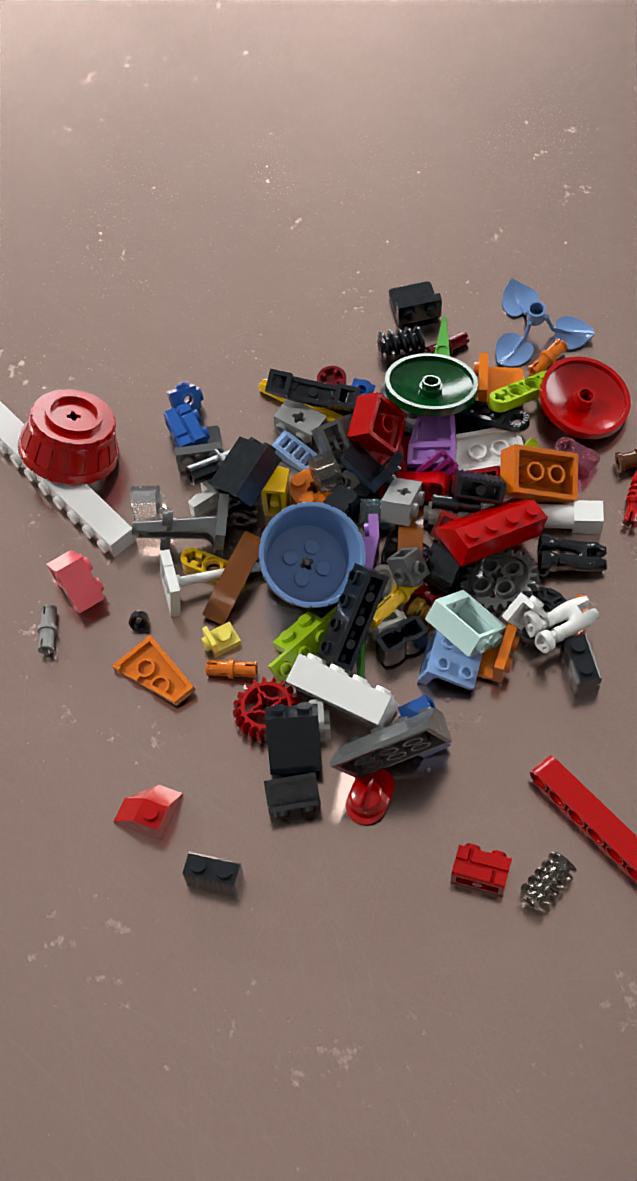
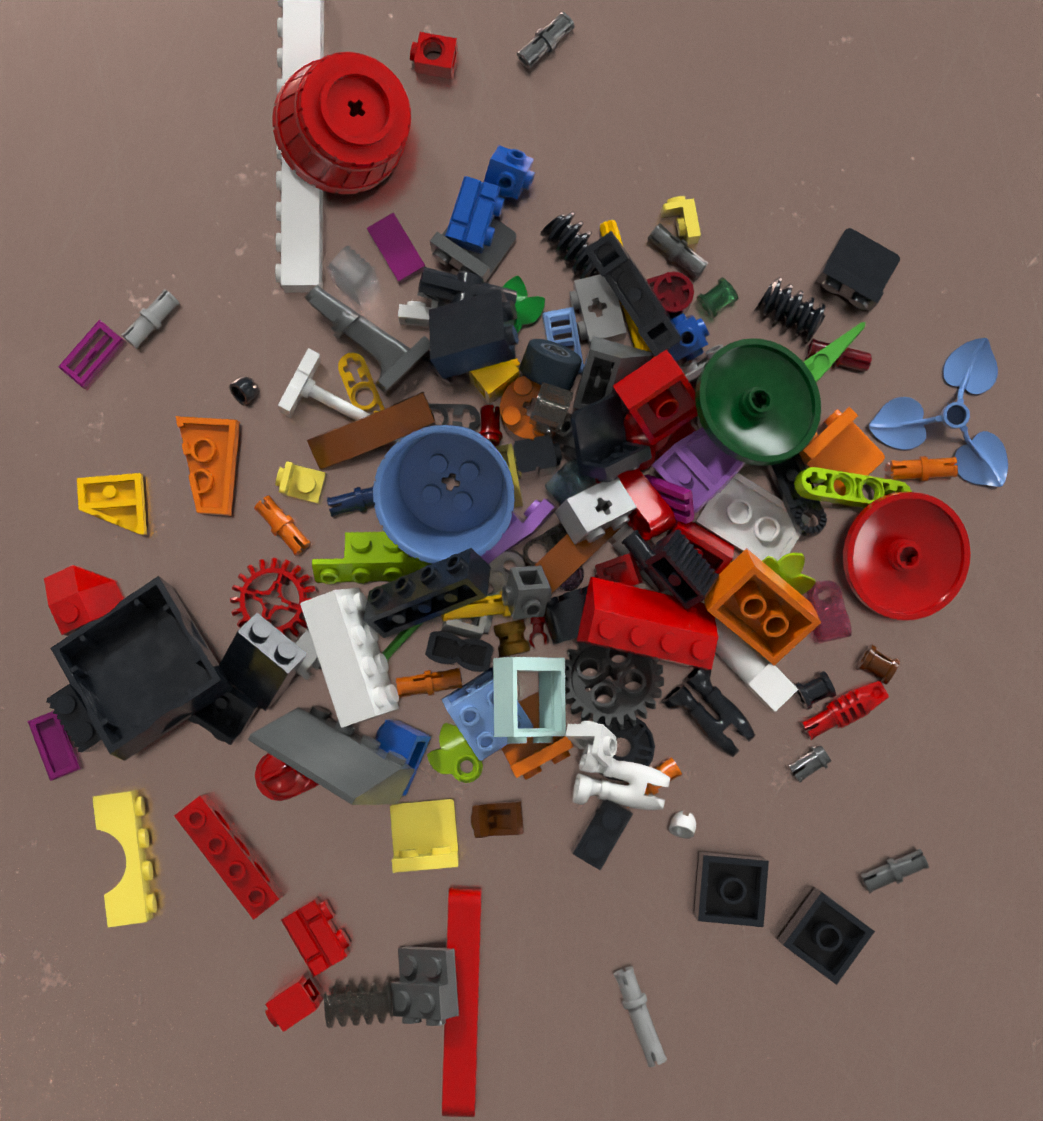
camera: 35 degrees right, 25 degrees up
coral brick [46,550,105,613] -> none
none -> magenta tile [27,711,83,781]
none -> black tile [50,576,233,761]
none -> magenta tile [58,319,126,389]
none -> yellow wing [77,473,147,535]
none -> light yellow arch [92,790,157,927]
none -> red brick [174,793,284,920]
none -> red brick [265,971,324,1032]
none -> dark blue pin [327,486,375,517]
none -> magenta tile [367,212,426,284]
none -> light yellow bracket [390,799,459,873]
none -> dark grey plate [391,946,459,1026]
none -> orange pin [396,668,463,698]
none -> red brick [410,32,458,79]
none -> lime plate [427,723,483,783]
none -> reddish brown bracket [471,801,524,838]
none -> dark grey pin [516,12,575,69]
none -> black wheel [519,339,582,391]
none -> black piece [540,212,598,279]
none -> dark grey pin [647,223,709,279]
none -> light yellow bracket [661,196,701,245]
none -> white hinge [669,811,696,839]
none -> clear green bush [696,277,739,319]
none -> black bush [794,671,837,710]

